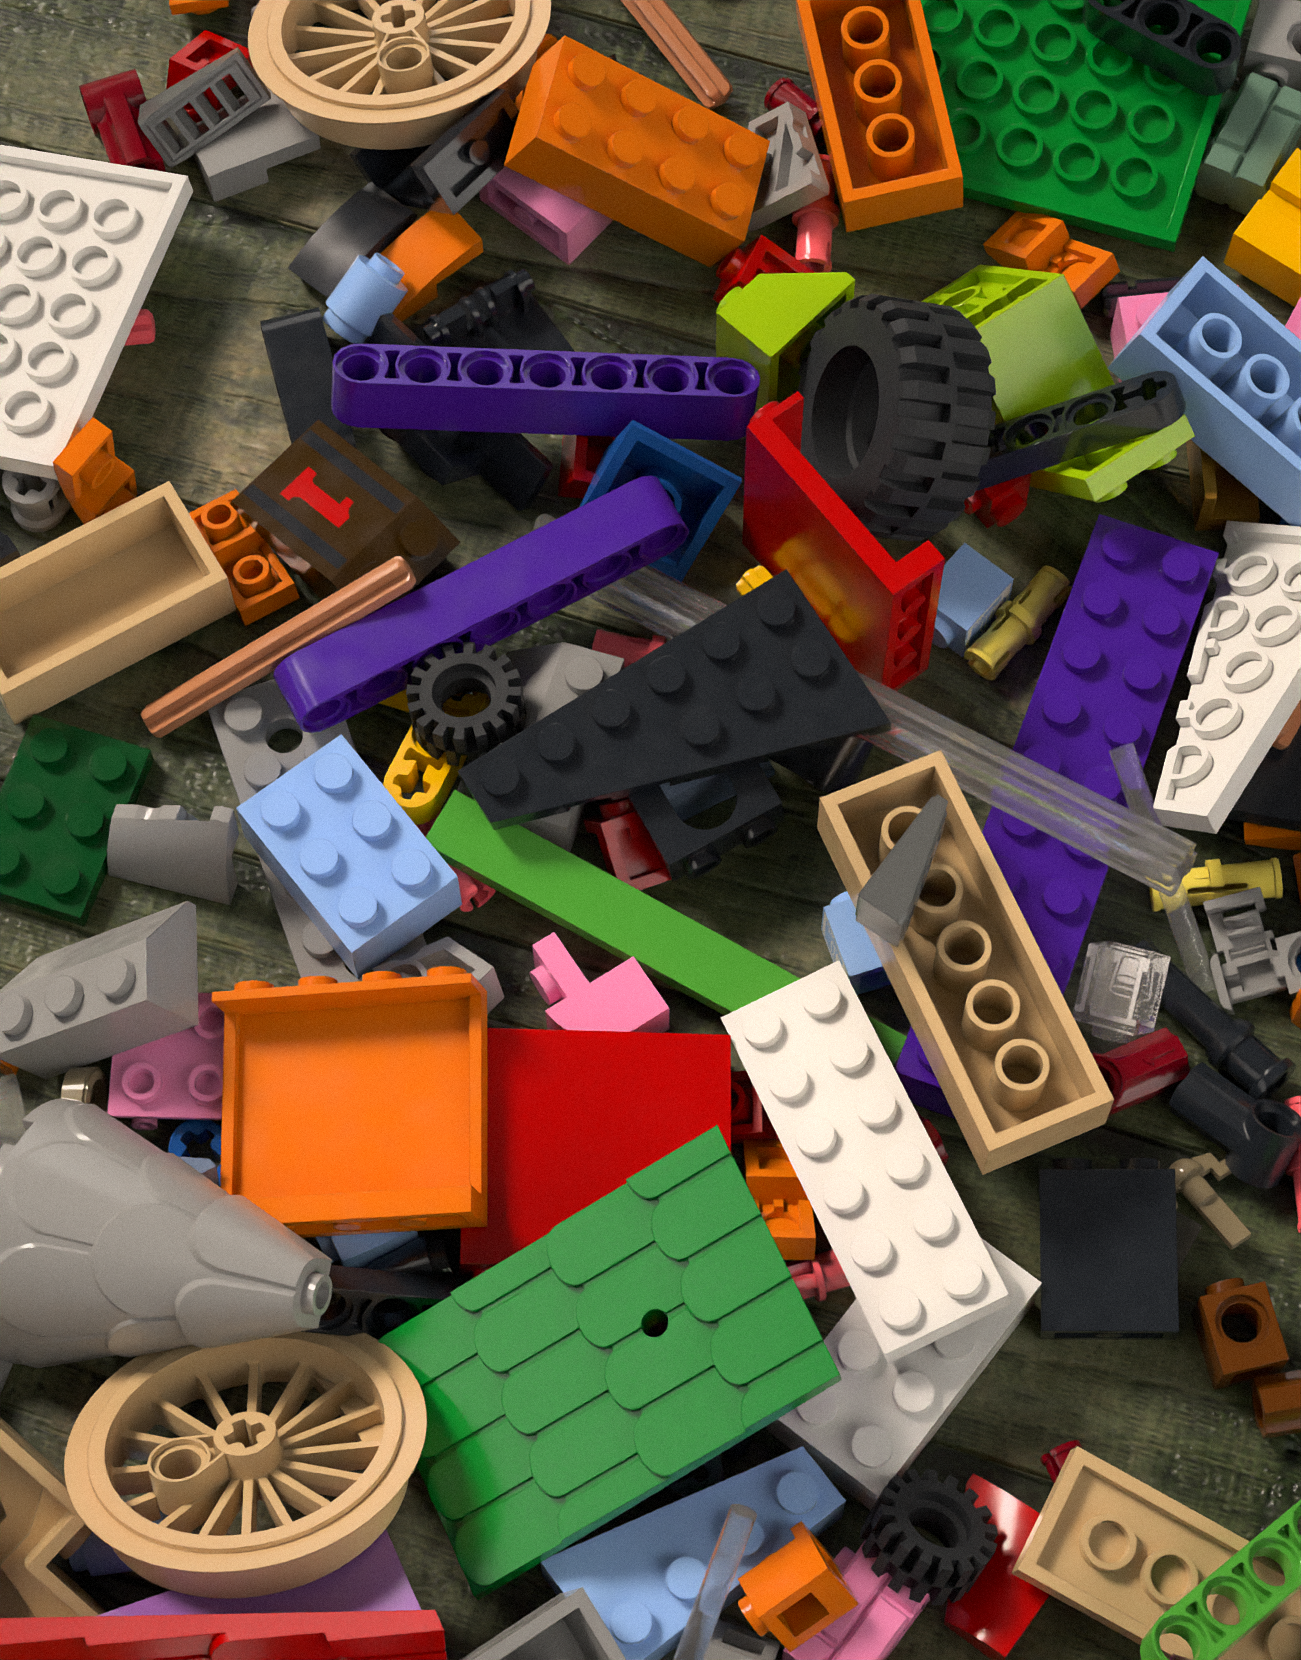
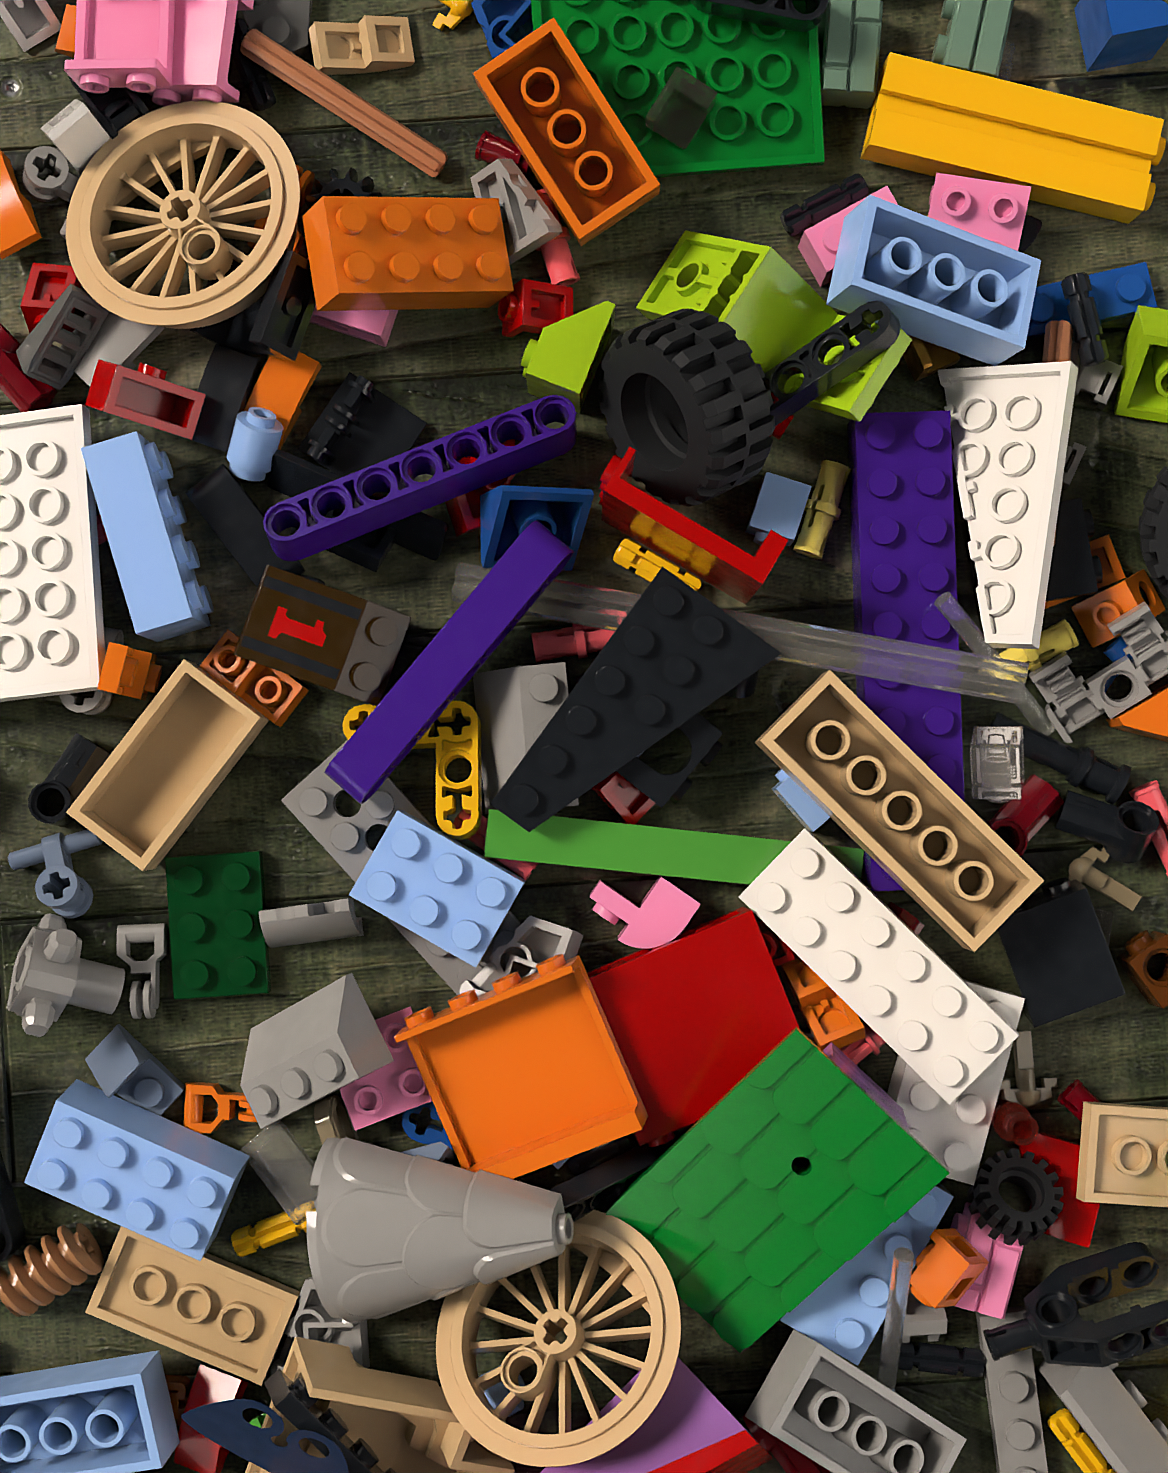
camera: 25 degrees left, 20 degrees up
nougat axle [141,556,416,738] -> none
black tyre [406,642,526,766] -> none
dark grey slope [855,794,948,947] -> none
orange slope [983,211,1120,309] -> none
none -> light blue brick [81,431,213,642]
none -> red brick [85,359,206,440]
none -> clear smoke panel [645,66,717,150]
none -> clear red pin [991,1099,1039,1146]
none -> dark tan piece [1000,1031,1058,1108]

